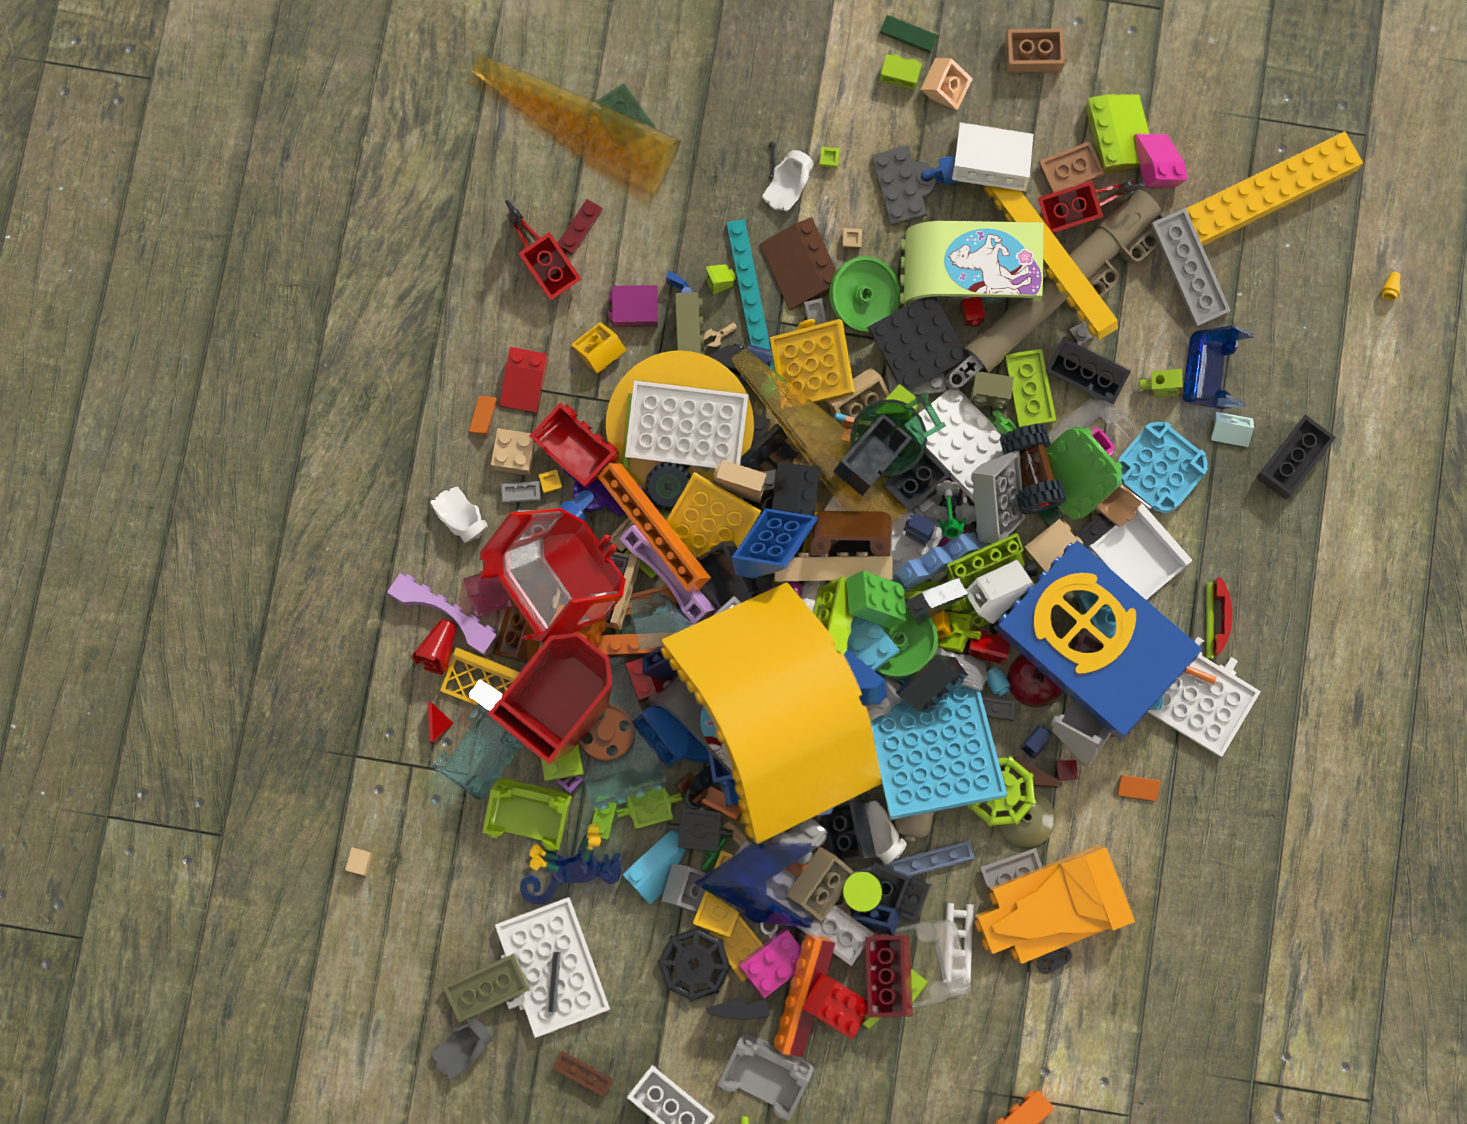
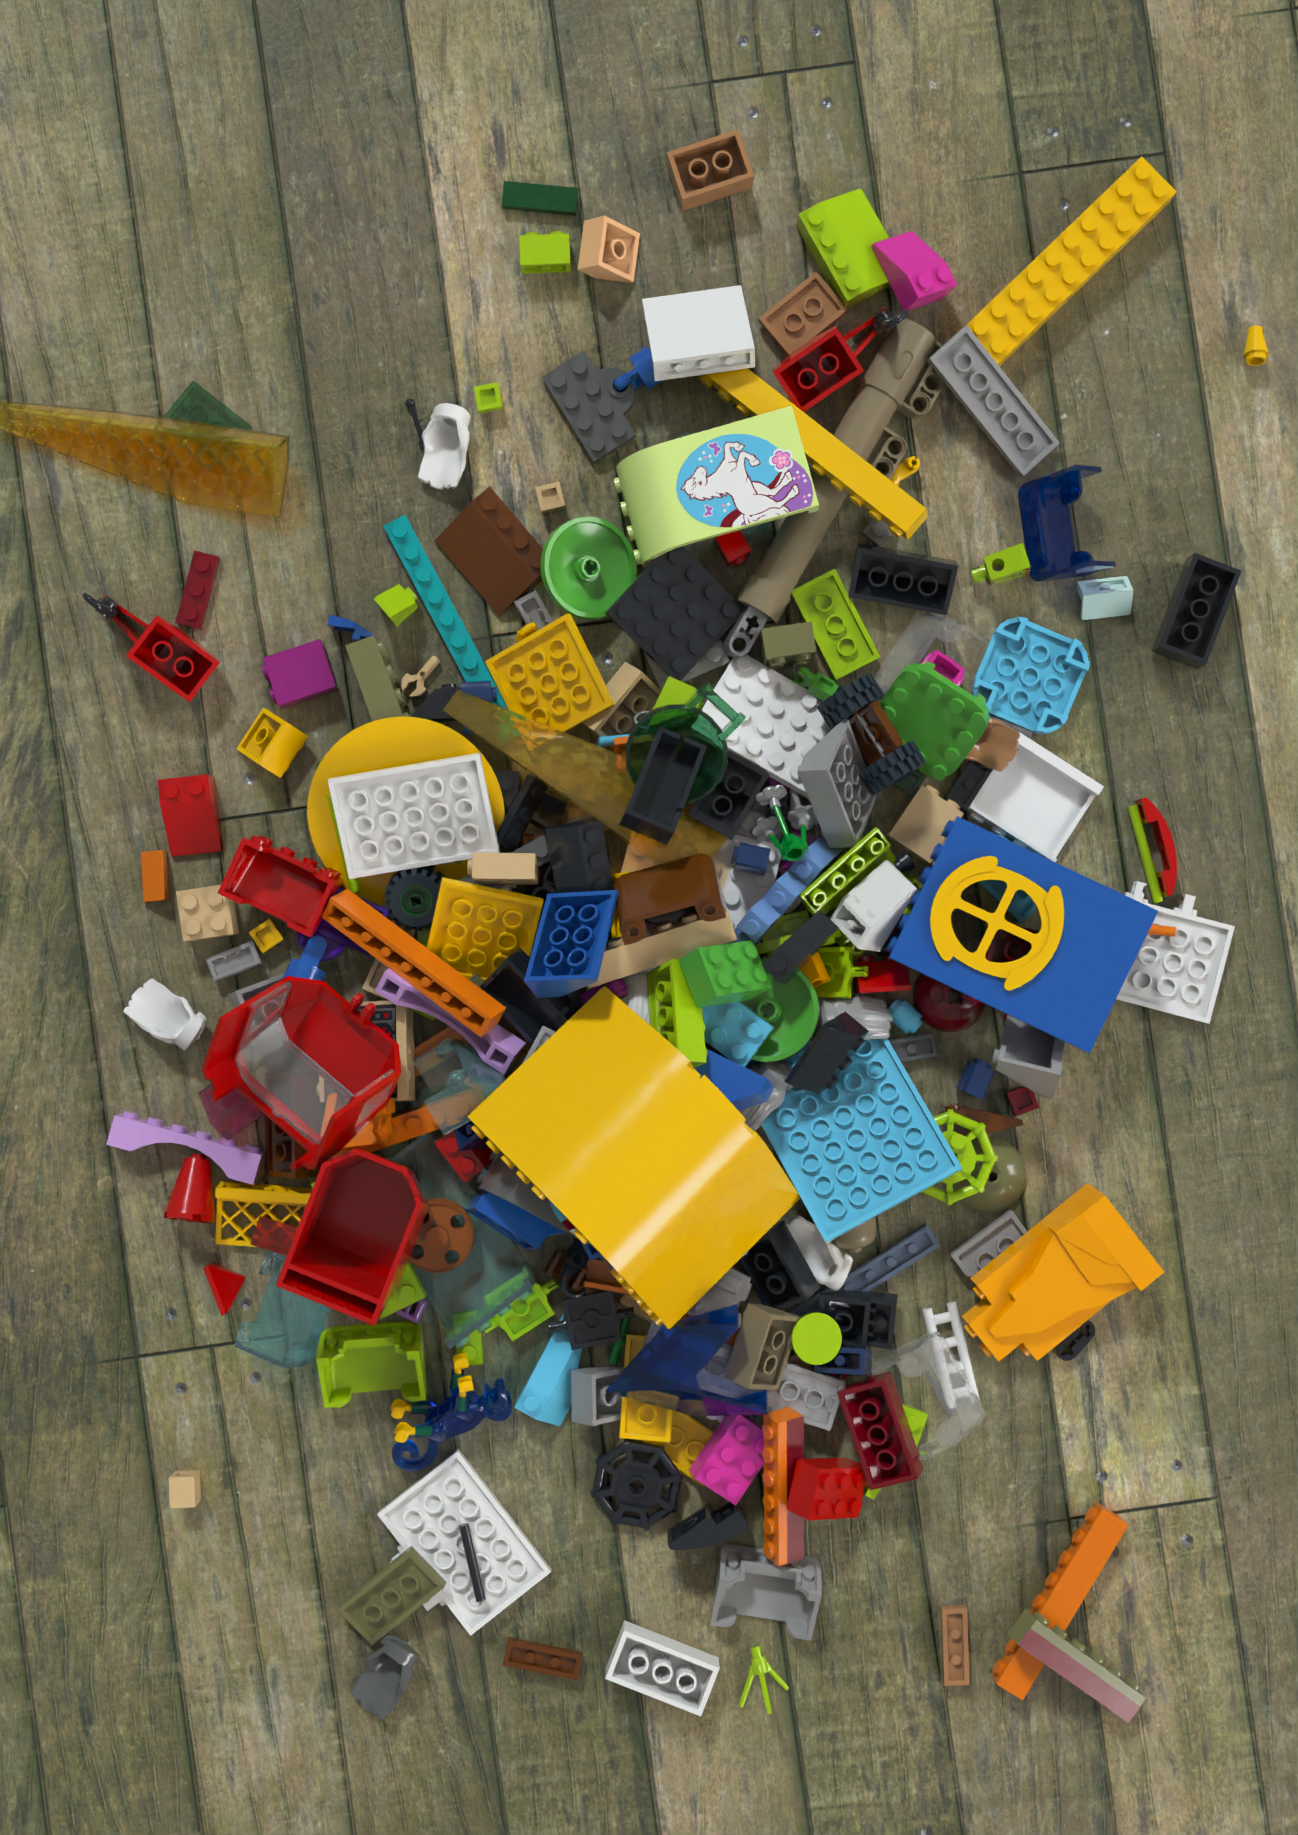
camera: 20 degrees left, 10 degrees up
orange slope [1118,775,1160,801] -> none
none -> yellow arm [890,456,920,486]

